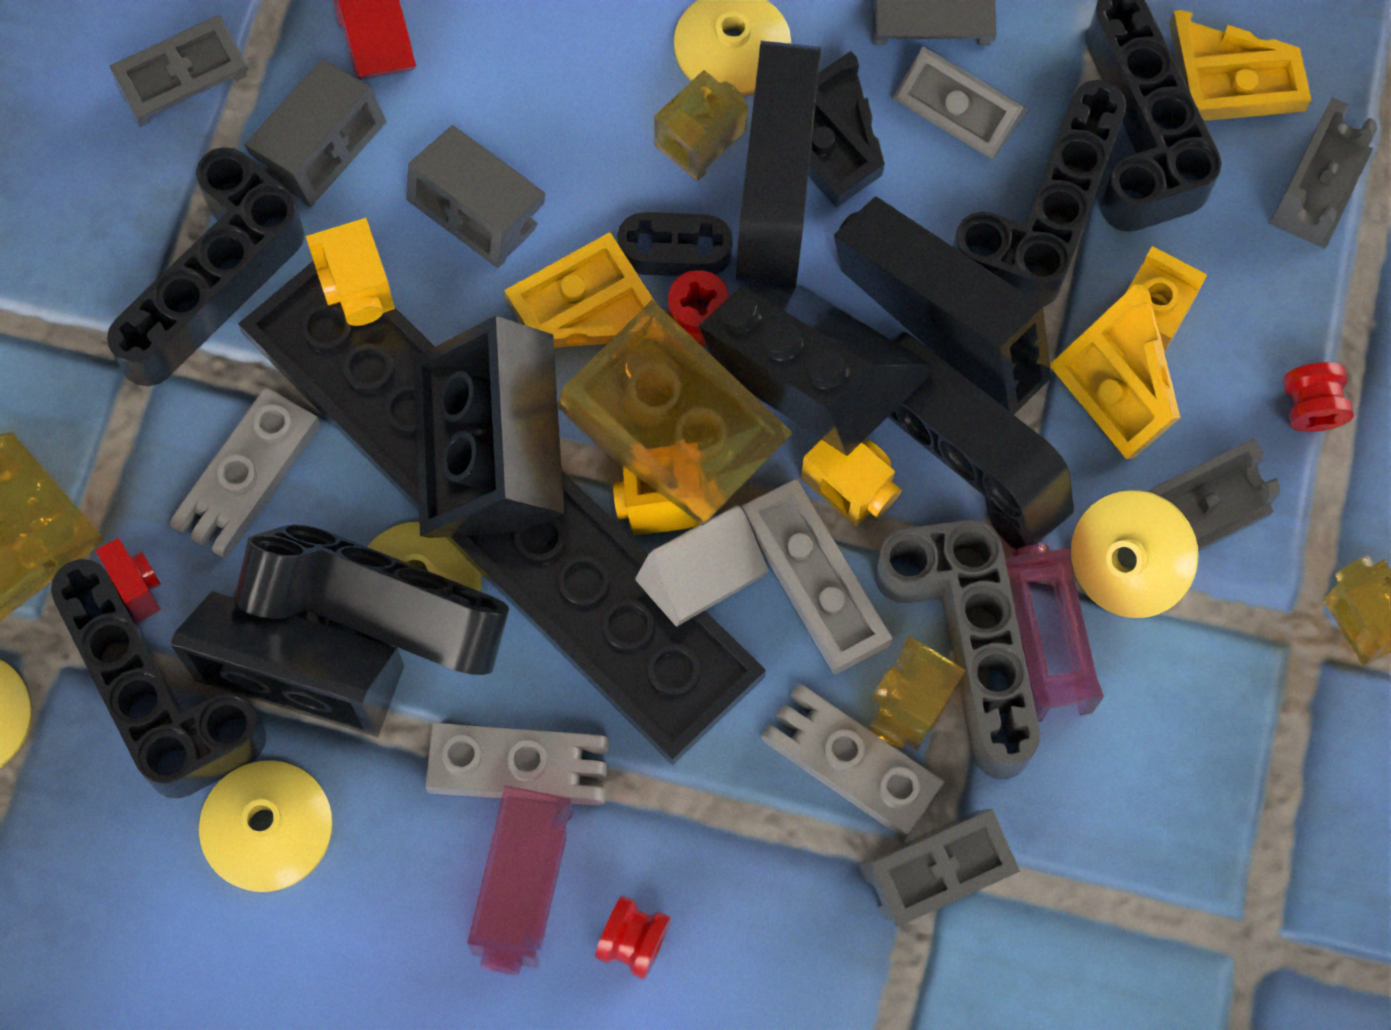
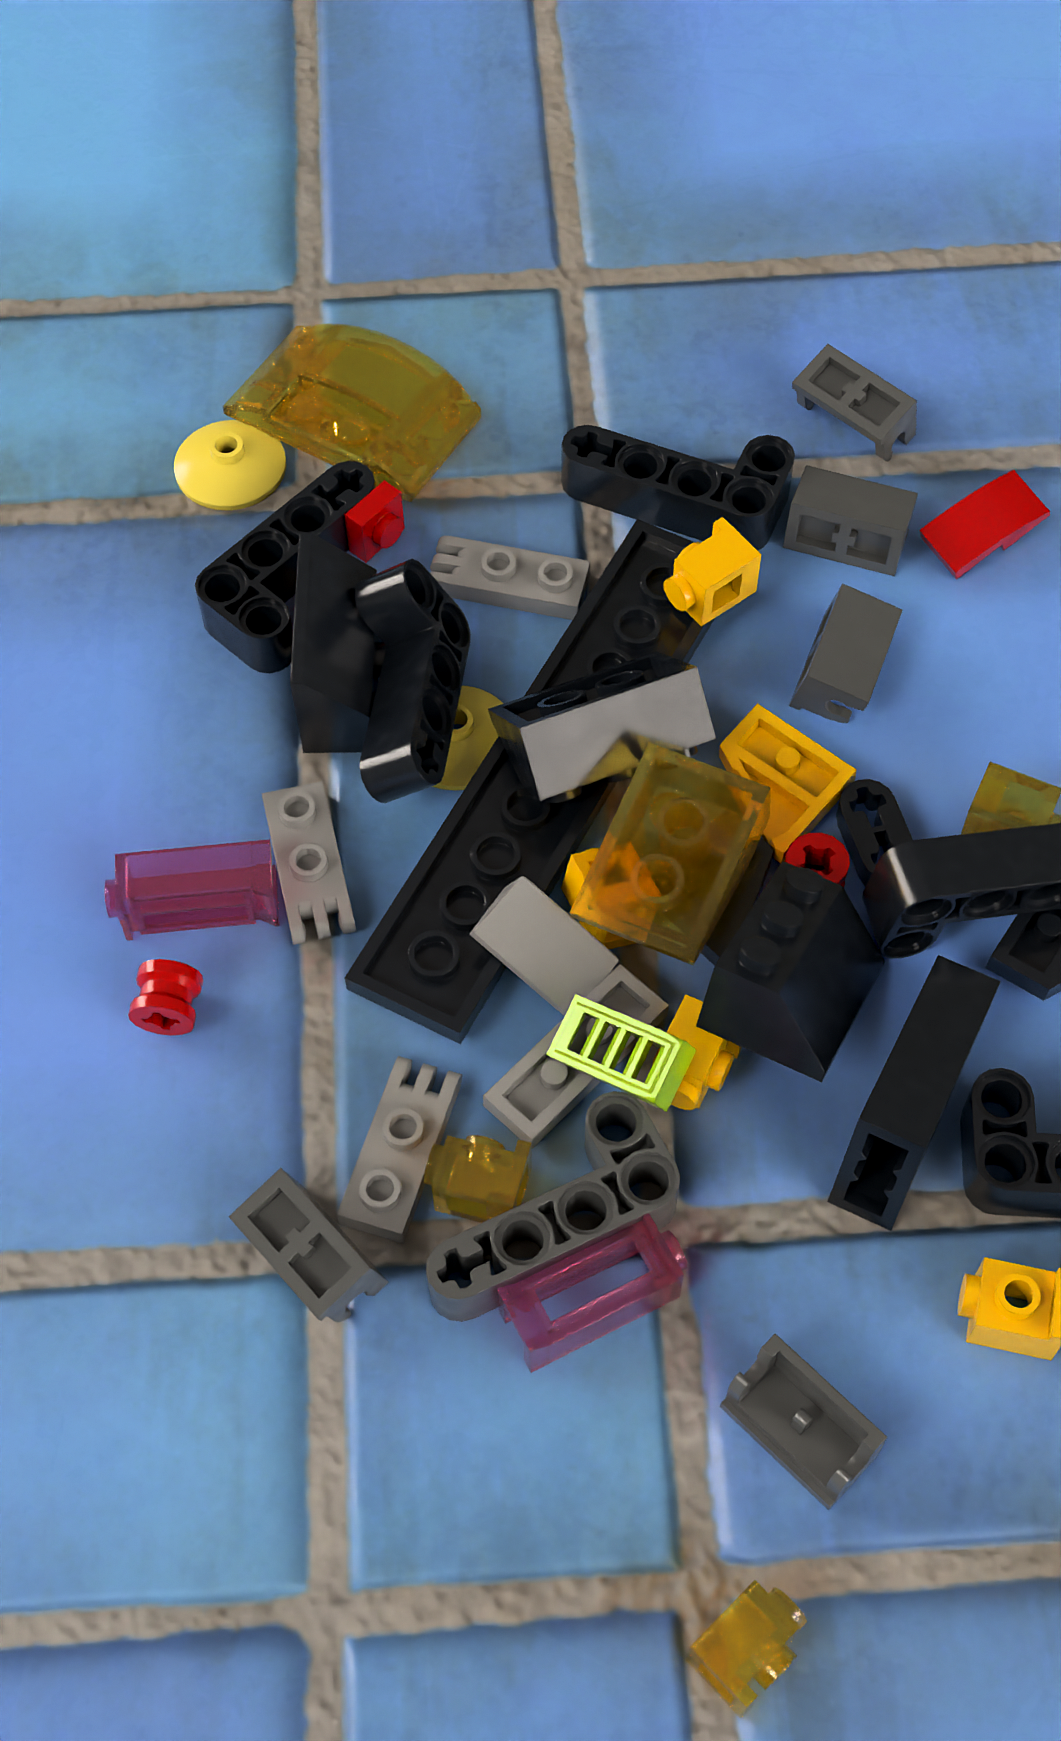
camera: 75 degrees right, 10 degrees down
light yellow dish [199,760,333,892] -> none
black beam [888,331,1074,554] -> none
yellow wing [1050,284,1181,459] -> none
light yellow dish [1071,490,1199,618] -> none
red wheel [1283,362,1354,432] -> none
none -> lime slope [546,994,696,1112]

